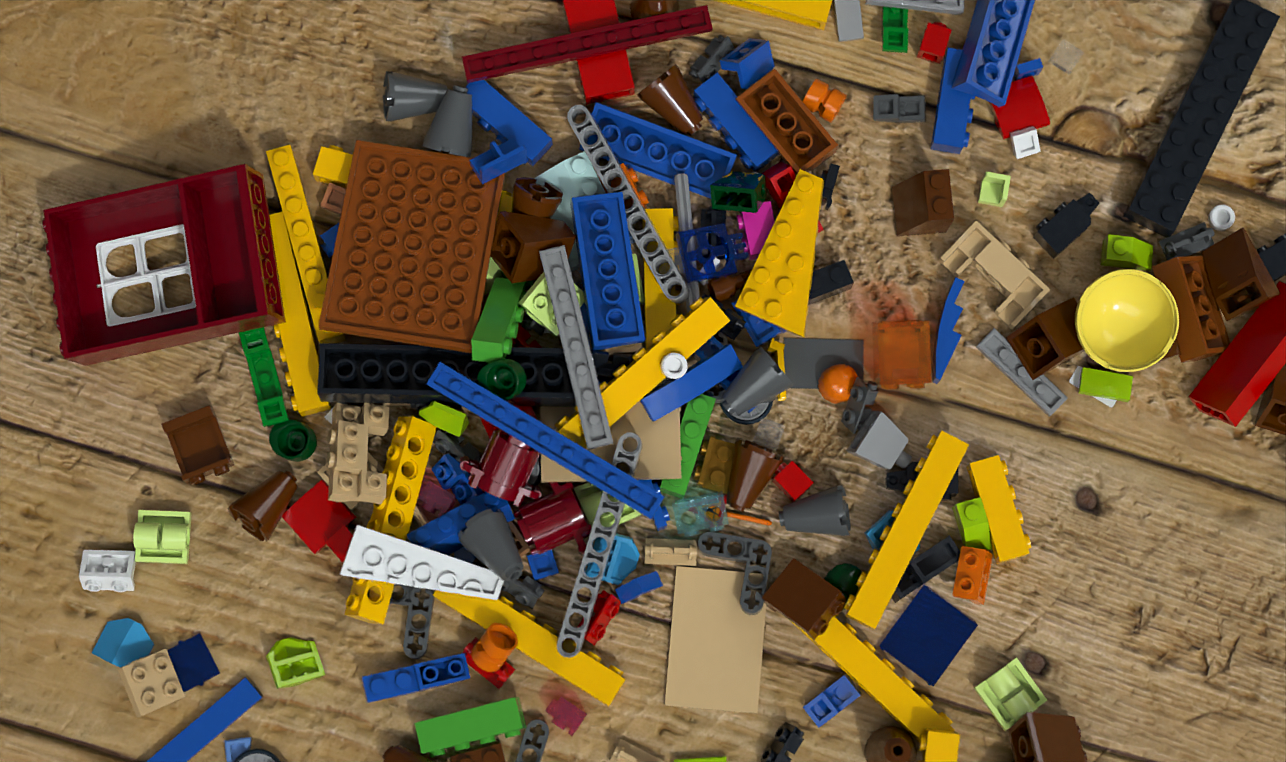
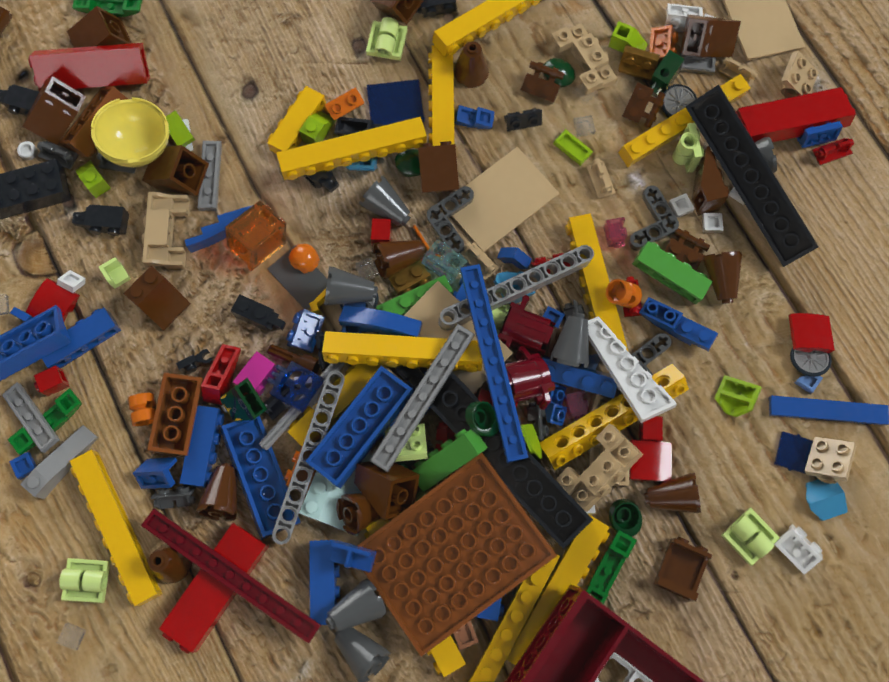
camera: 130 degrees left, 5 degrees down
white tile [660,353,688,379] -> none
yellow wing [735,169,824,339] -> none
dark grey hinge [841,377,879,434] -> none
light grey torso [846,411,912,470] -> none
dark grey slope [873,94,926,123] -> none

